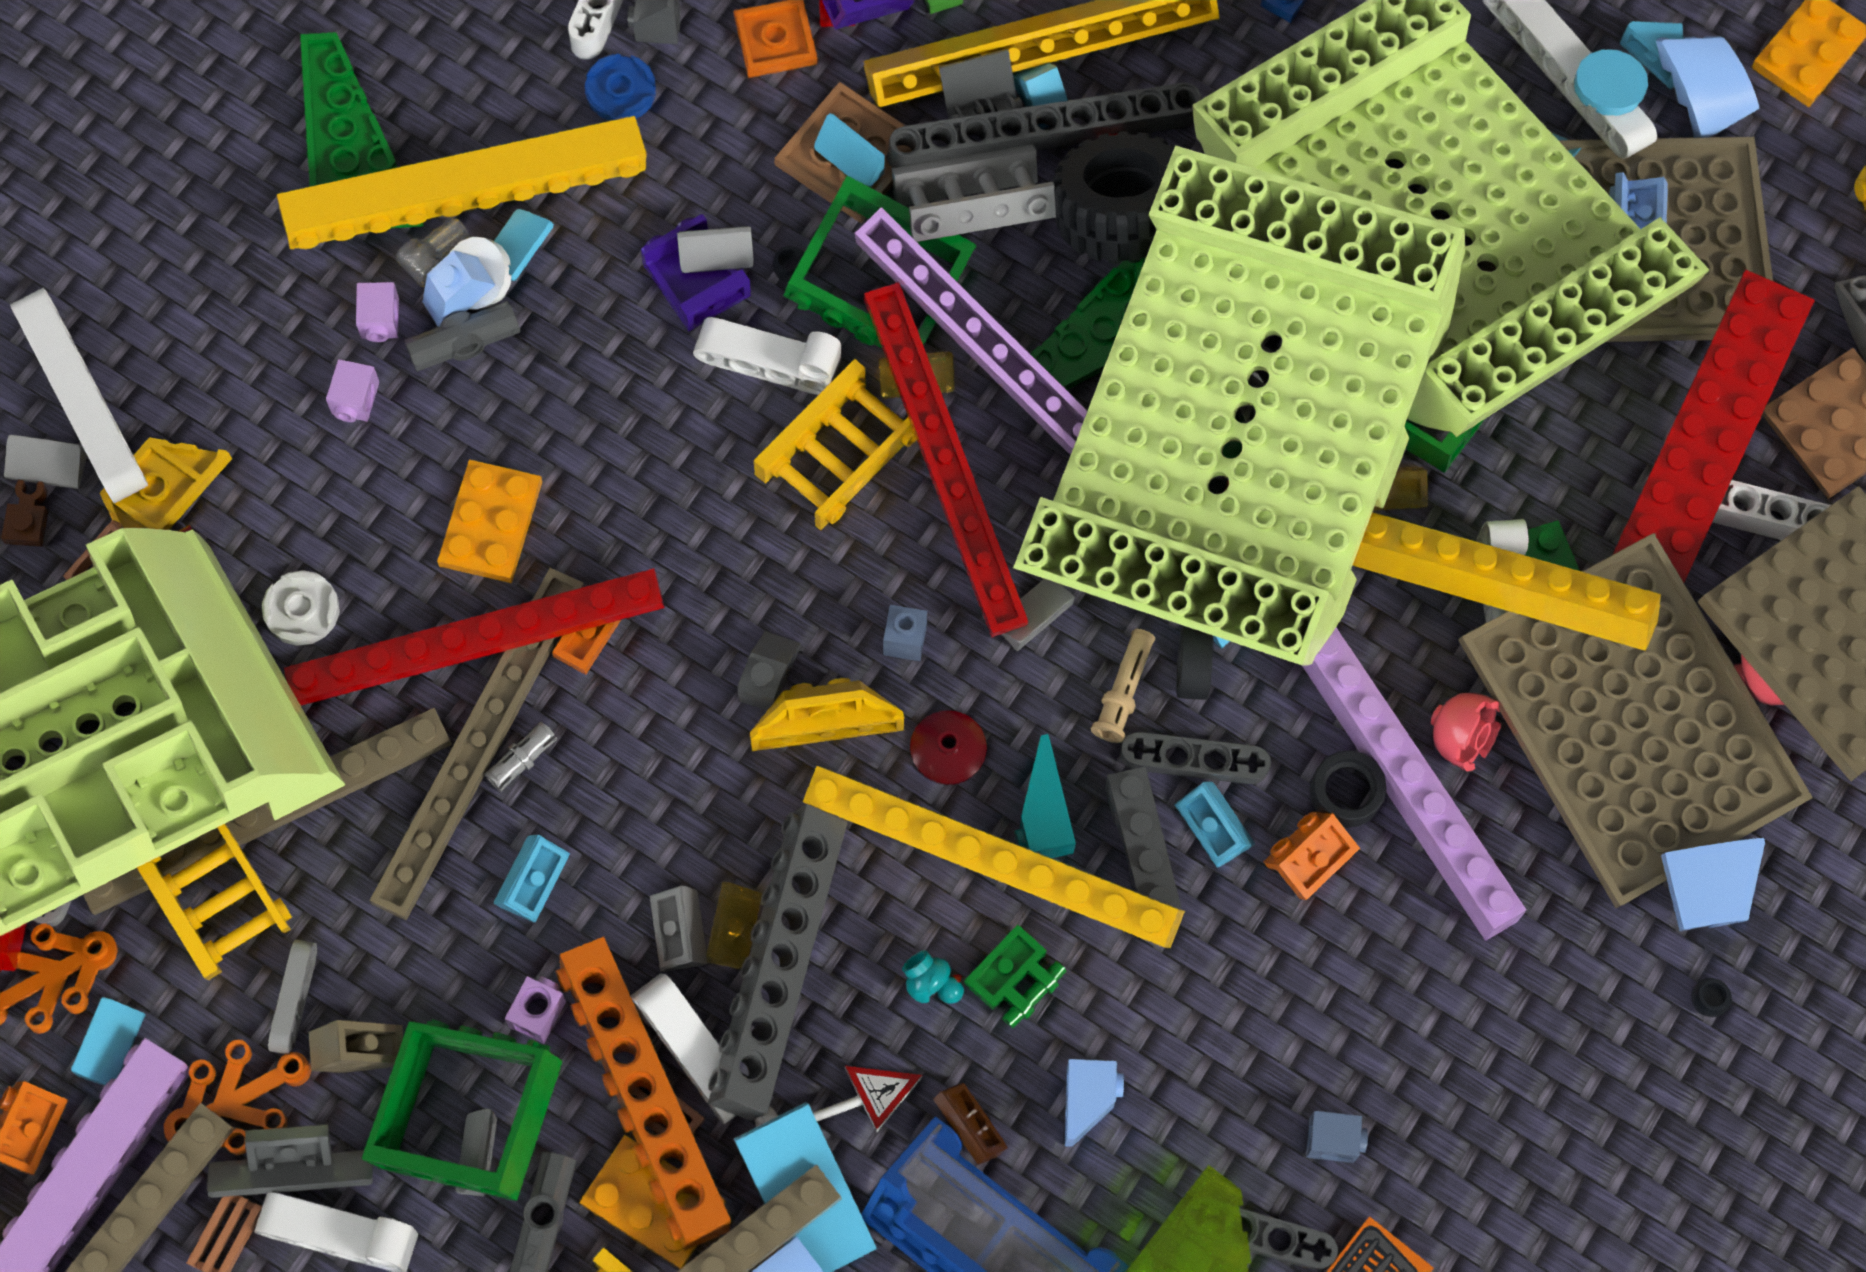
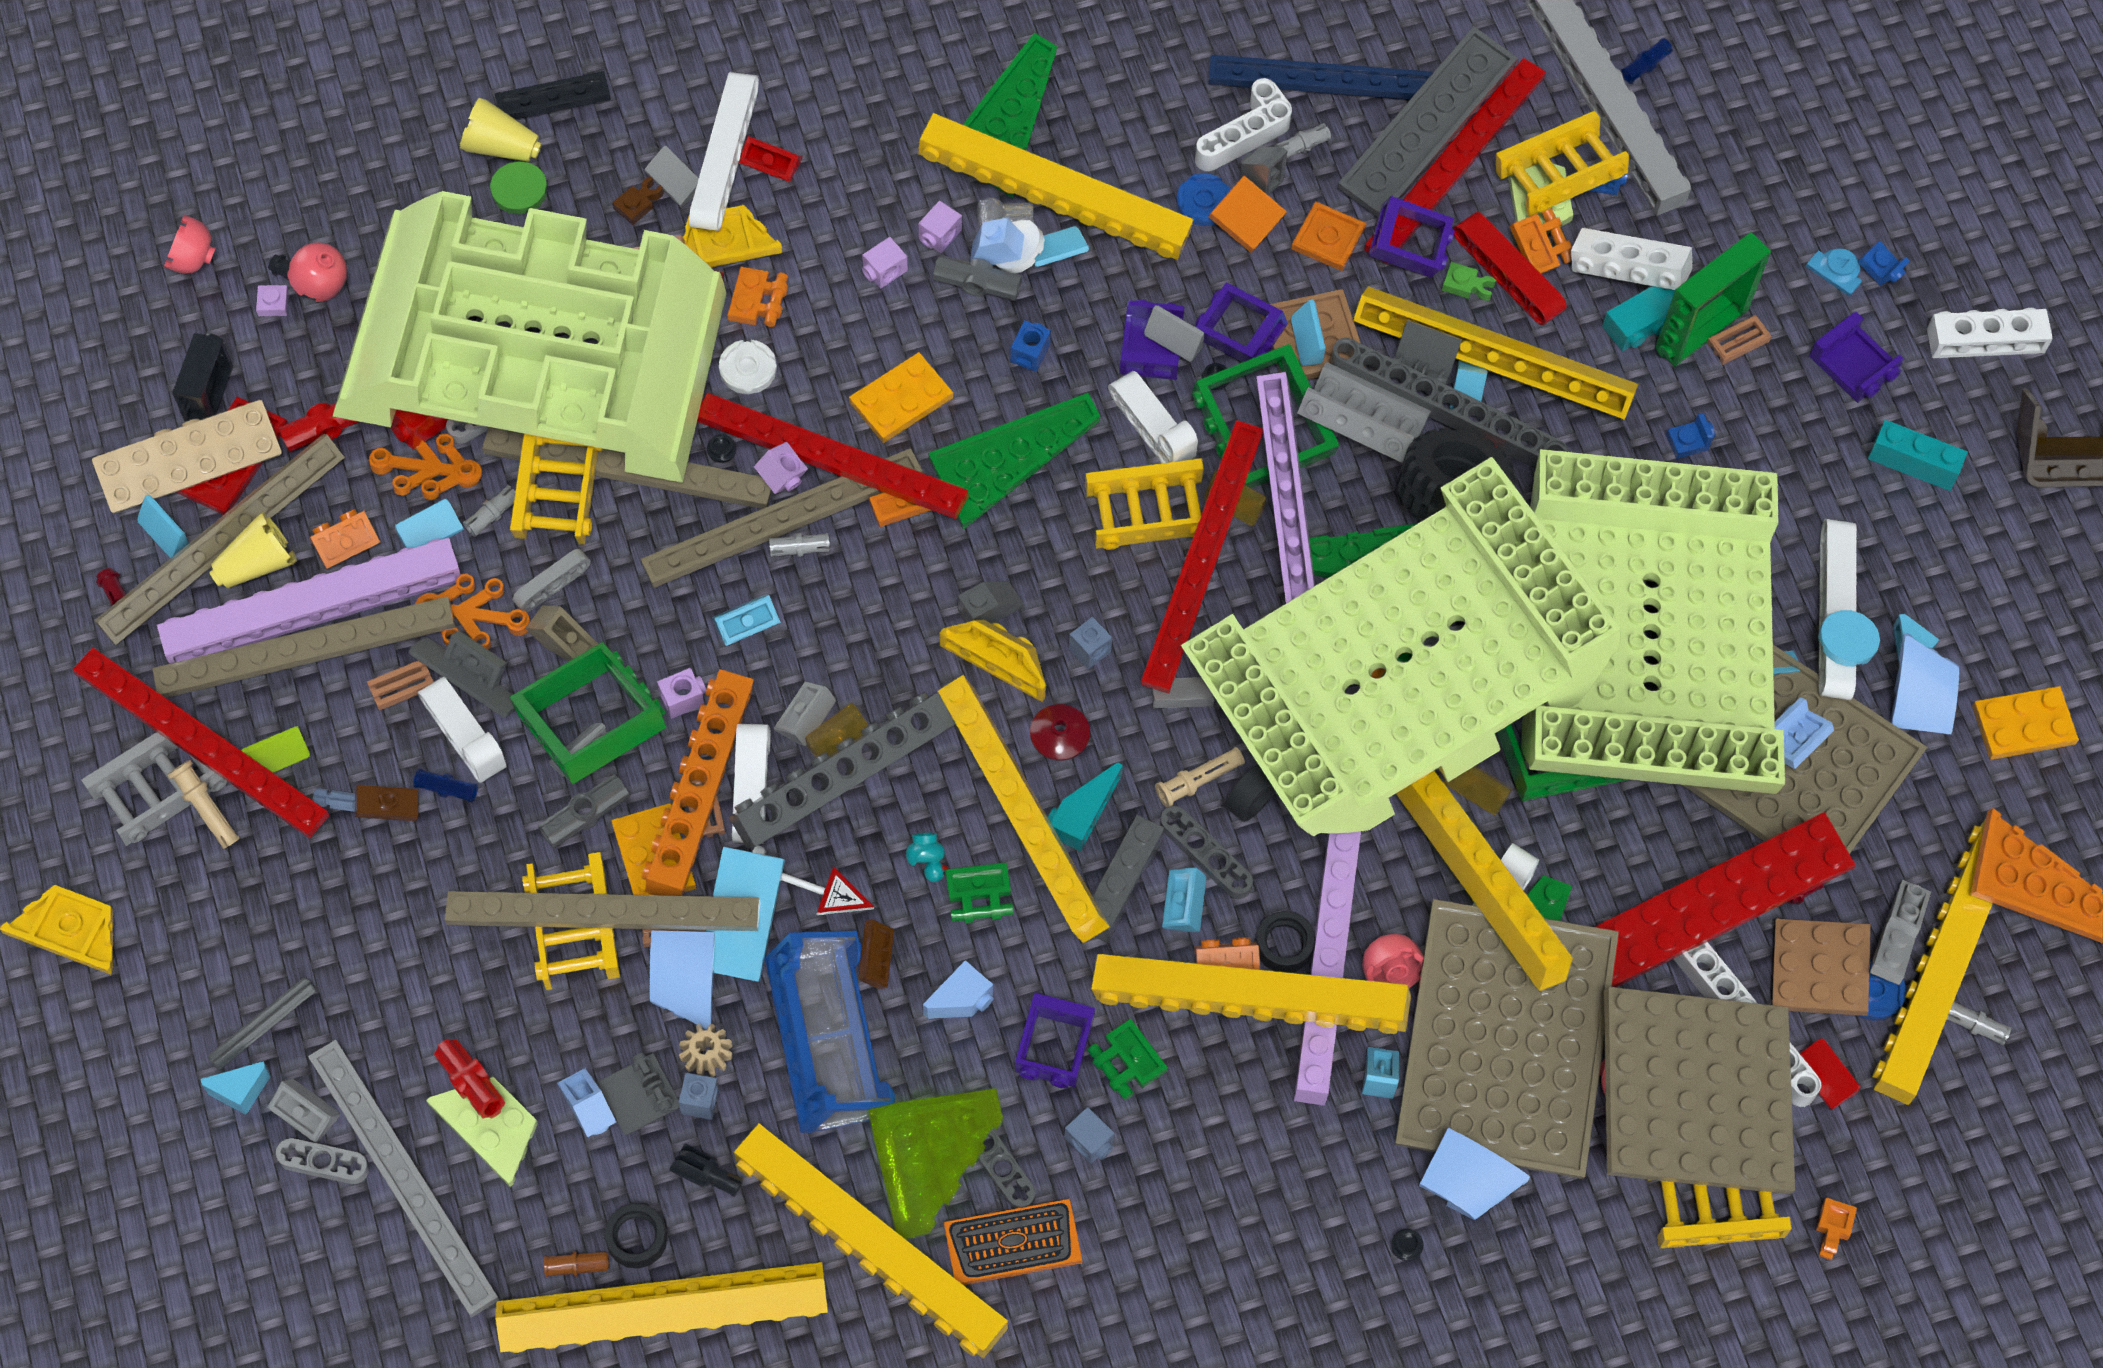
camera: 40 degrees right, 5 degrees down
none -> light grey pin [463,485,516,537]
none -> black plate [707,434,736,463]
none -> orange plate [728,267,788,327]
none -> red slope [739,136,803,182]
none -> lavender brick [754,442,808,494]
none -> green wing [928,393,1100,530]
none -> blue brick [1010,320,1051,372]
none -> dark purple window [1015,992,1095,1088]
none -> green plate [1087,1019,1168,1100]
none -> yellow brick [1092,954,1411,1034]
none -> dark purple window [1196,282,1288,362]
none -> orange tile [1208,176,1287,253]
none -> medium azure slope [1362,1047,1399,1099]

